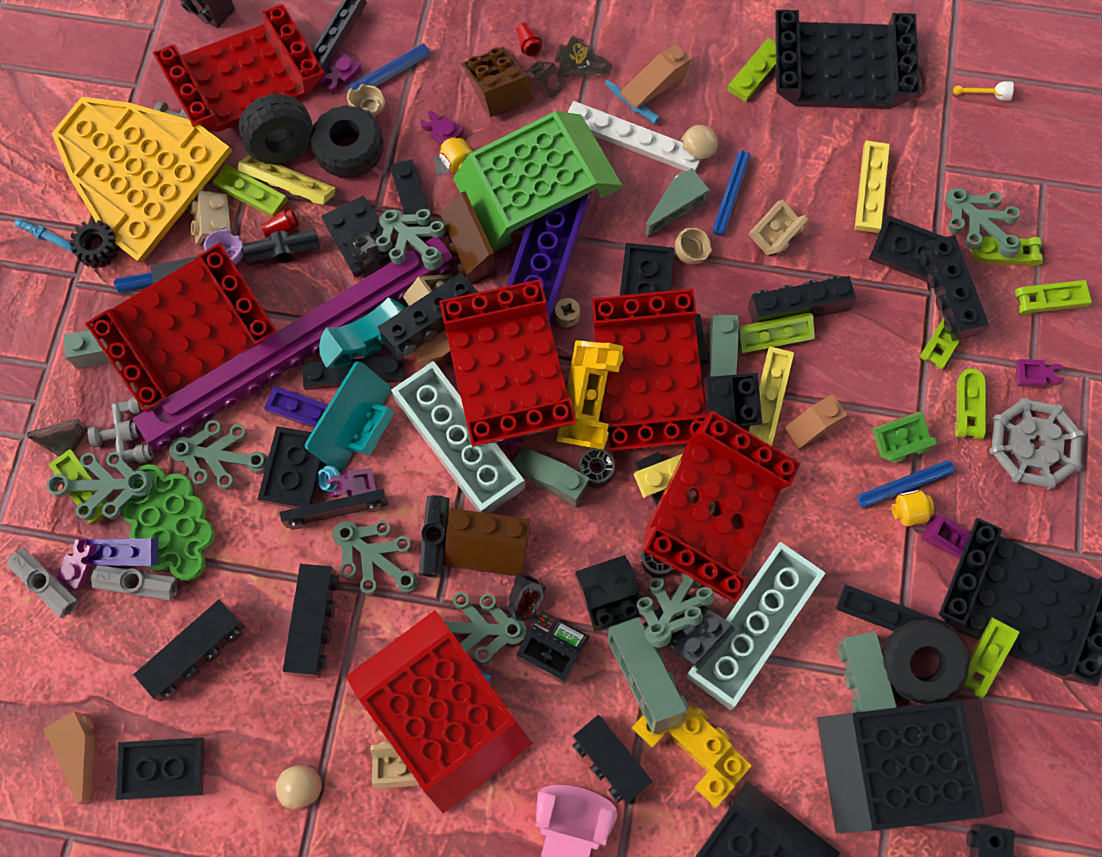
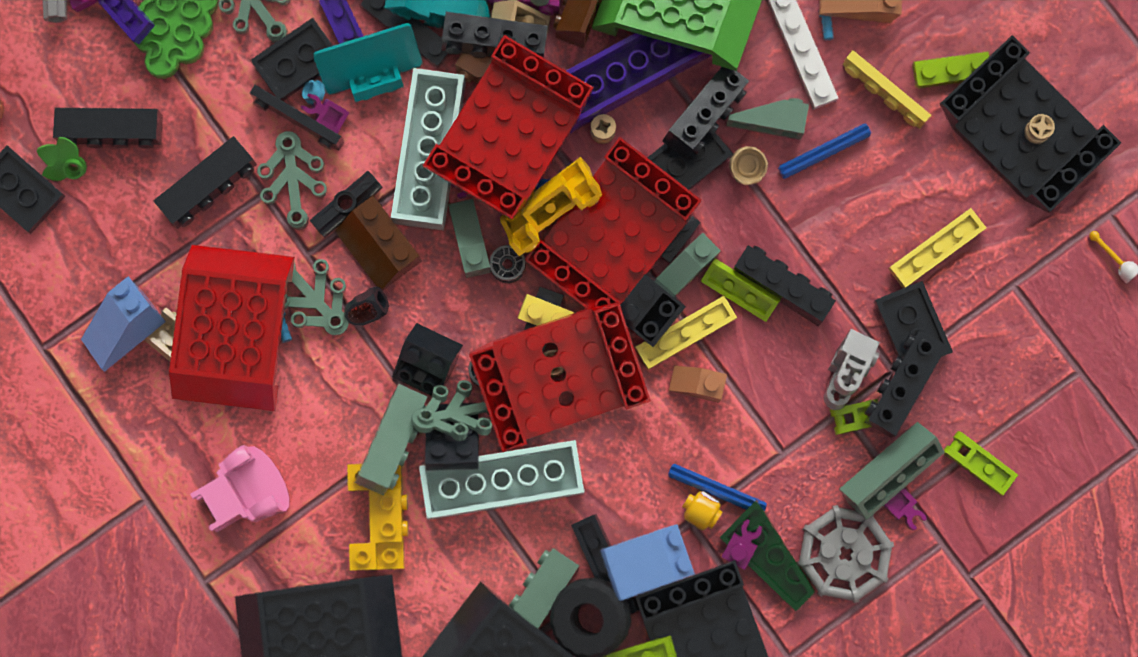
camera: 40 degrees right, 10 degrees up
light grey piece [91,565,178,601] -> none
tan hair [276,765,322,810] -> none
black slope [516,611,590,685] -> none
black brick [572,714,653,805] -> none
tan hair [681,125,718,159] -> none
tan bracket [748,199,808,255] -> none
bright green bracket [872,412,937,462] -> none
magenta slope [921,514,970,559] -> none
sand green plant [945,188,1021,258] -> none
lime plate [955,368,985,440] -> none
lime plate [971,237,1043,266] -> none
none -> bright green plate [36,137,87,181]
none -> medium blue slope [81,276,166,372]
none -> medium blue slope [600,524,695,601]
none -> black brick [662,67,749,160]
none -> dark green wing [720,499,815,611]
none -> magenta plate [722,519,762,570]
none -> light grey brick [824,329,880,410]
none -> sand green brick [839,422,945,520]
none -> light yellow plate [843,50,931,129]
none -> tan wheel [1024,114,1055,144]

